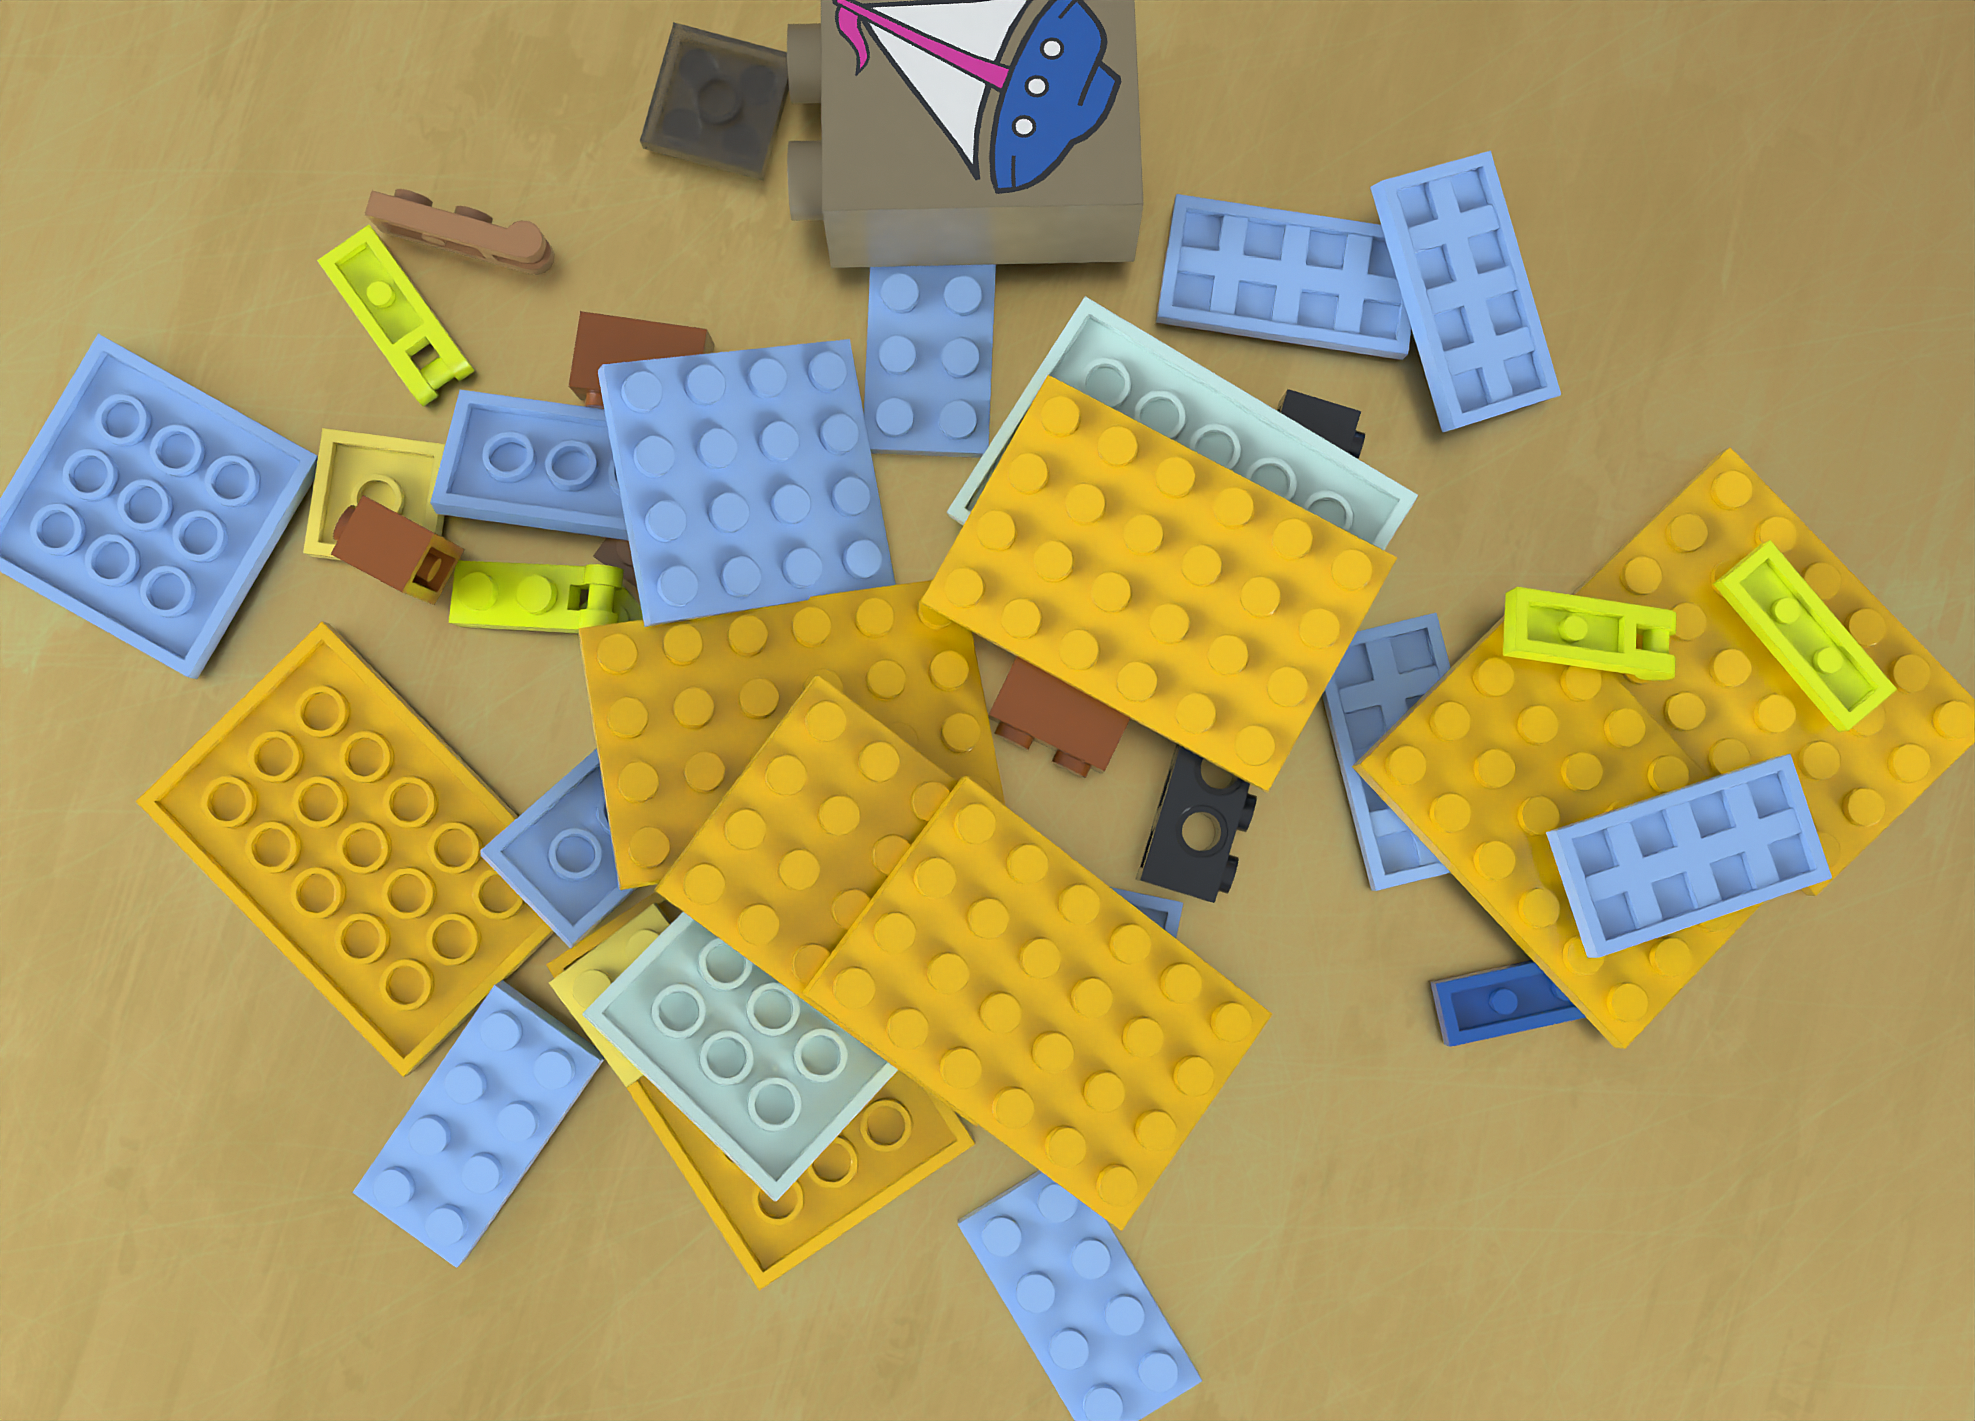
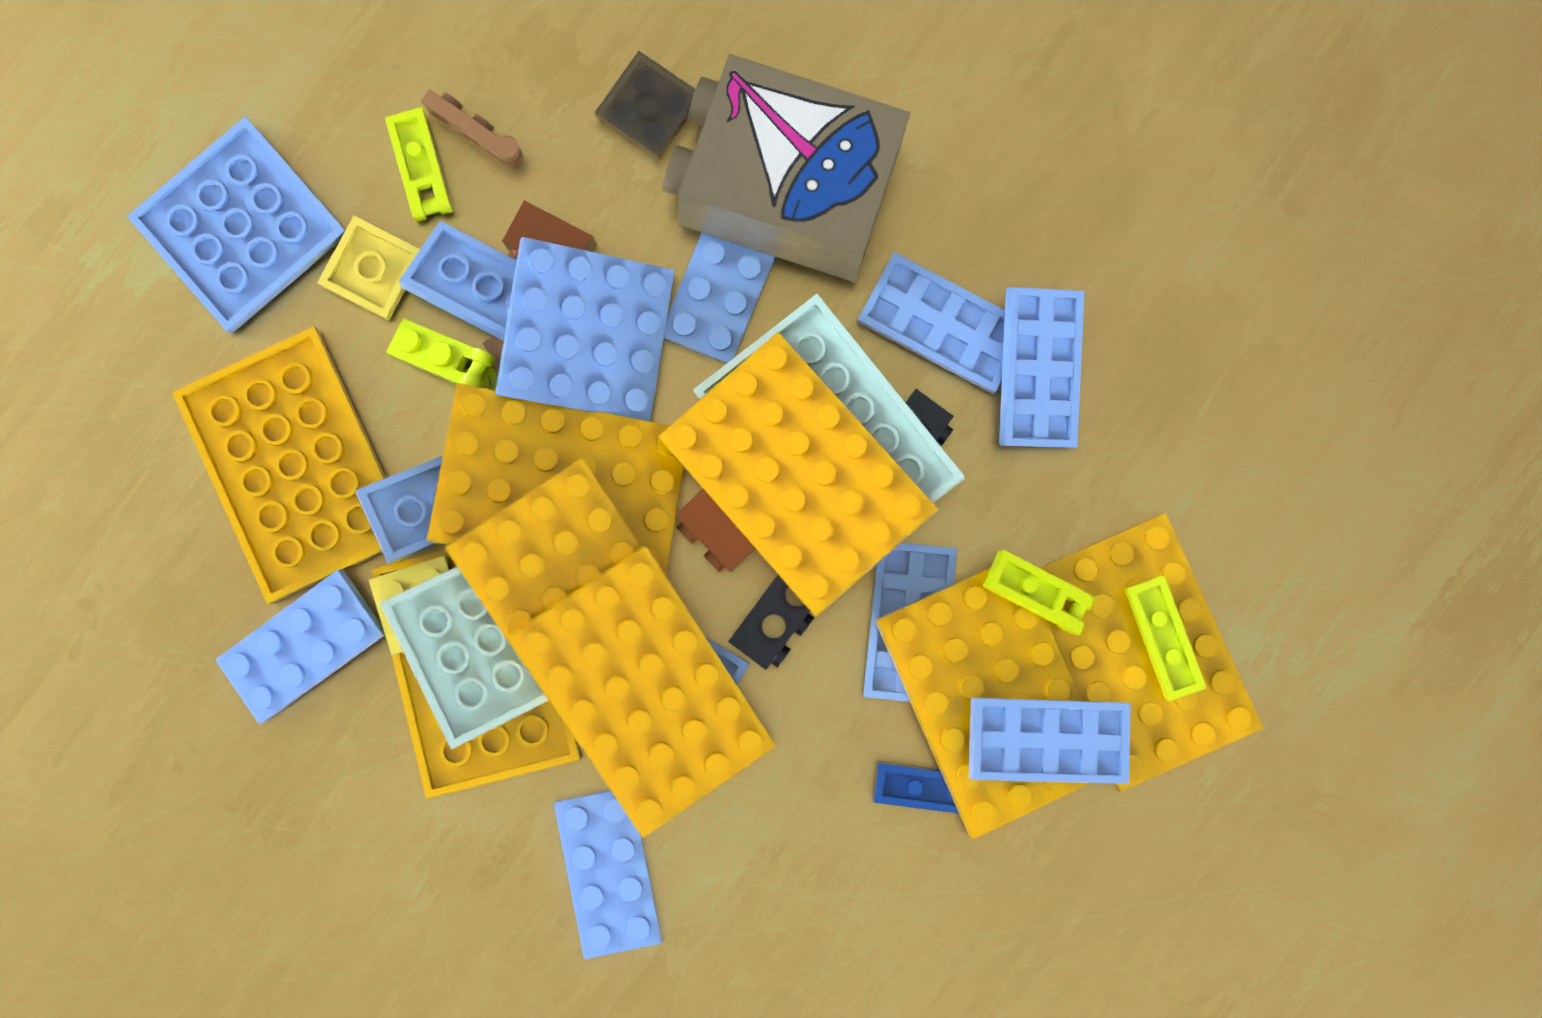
camera: 25 degrees right, 0 degrees up
dark orange brick [331,495,465,605] -> none

